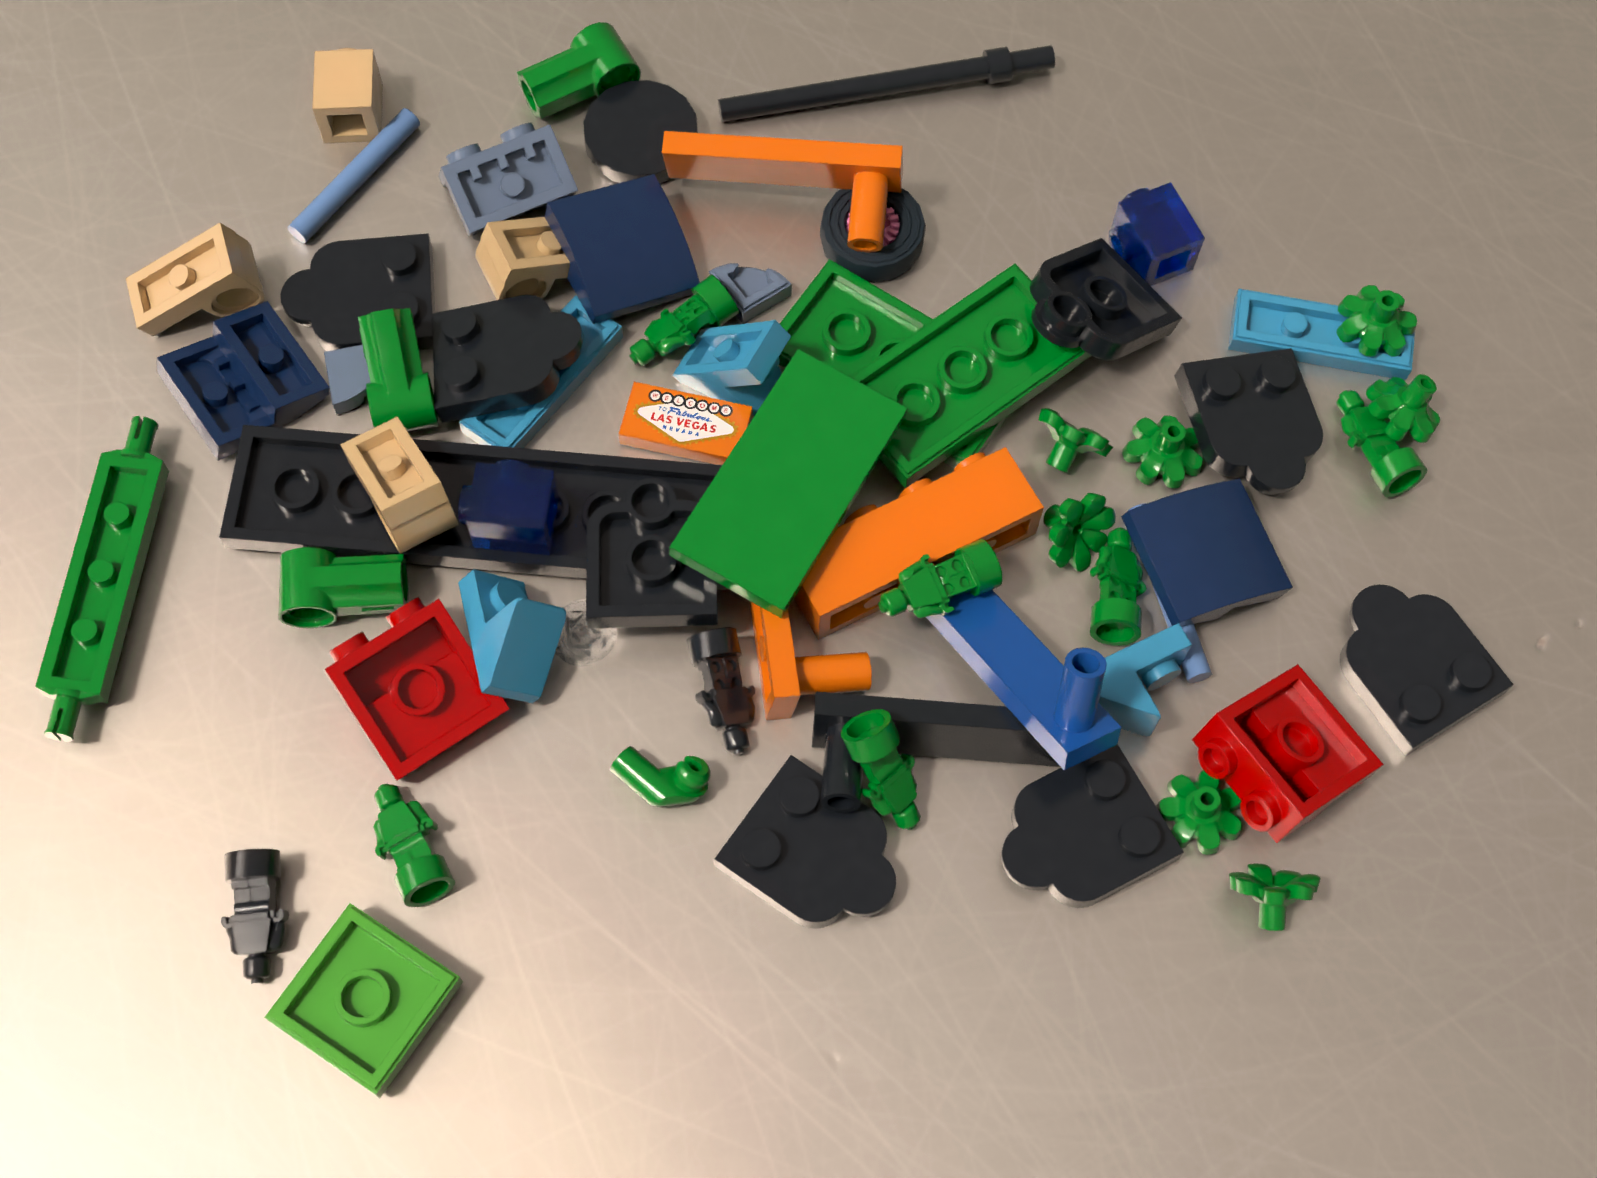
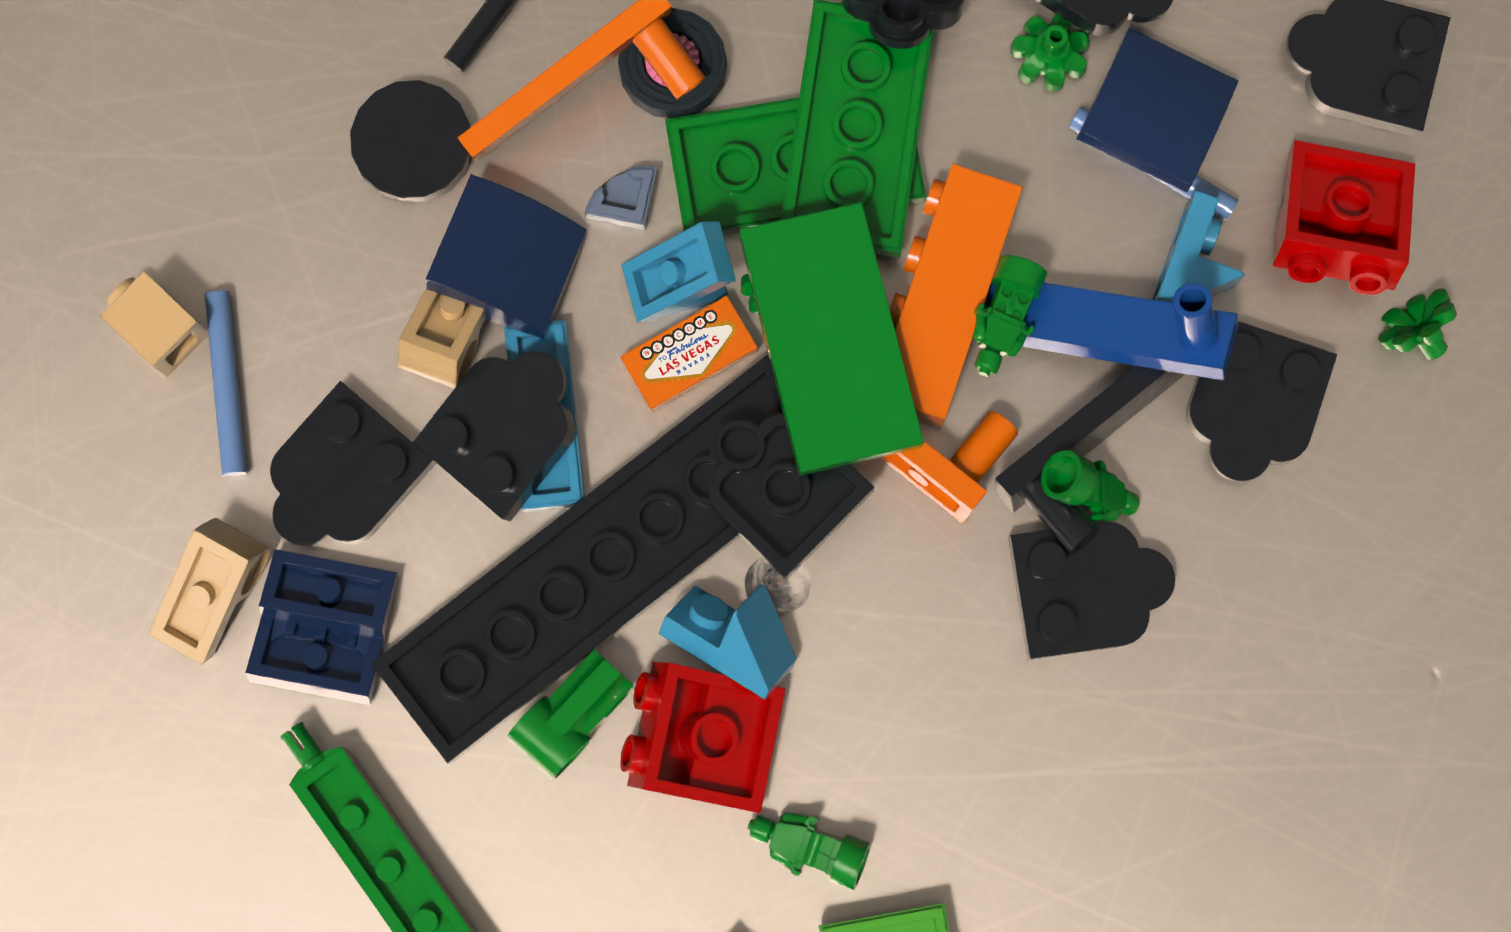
camera: 40 degrees left, 15 degrees up
sand blue tile [324,345,370,415] -> none
tan plate [340,417,458,554] -> none
green piece [358,308,439,432] -> none
sand blue bracket [439,122,578,237] -> none
clear blue brick [458,460,559,555] -> none
green piece [517,22,641,119] -> none
green arm [610,746,711,807] -> none
green piece [629,274,739,366] -> none
black piece [686,627,755,755] -> none
green plant [1038,408,1113,473] -> none
green plant [1043,493,1116,572] -> none
green piece [1090,527,1147,646] -> none
green plant [1156,770,1242,855] -> none

